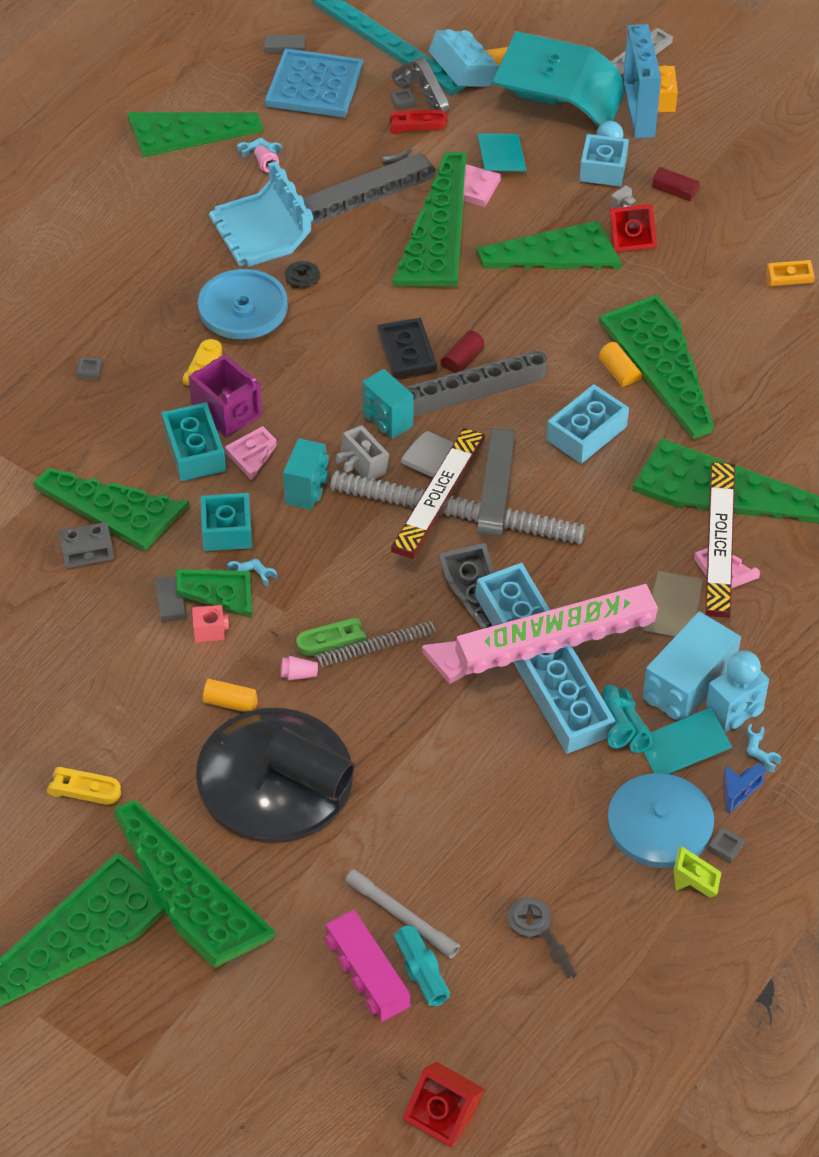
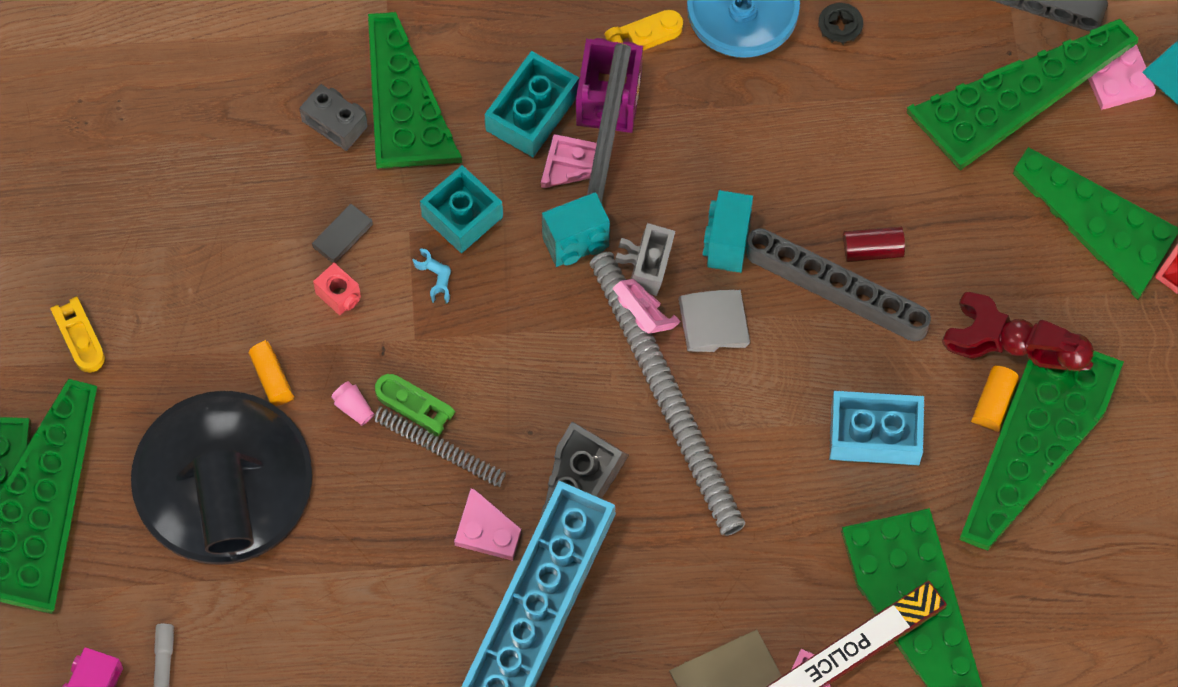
camera: 50 degrees right, 15 degrees up
green wing [175,569,252,618] -> none
black plate [377,317,437,378] -> none
tile [391,428,485,559] -> none
bright pink brick [455,584,658,675] -> none
dark grey beam [477,428,515,537] -> none
none -> dark grey axle [587,43,631,204]
none -> bright pink wing [613,279,681,334]
none -> dark red piece [942,292,1094,371]

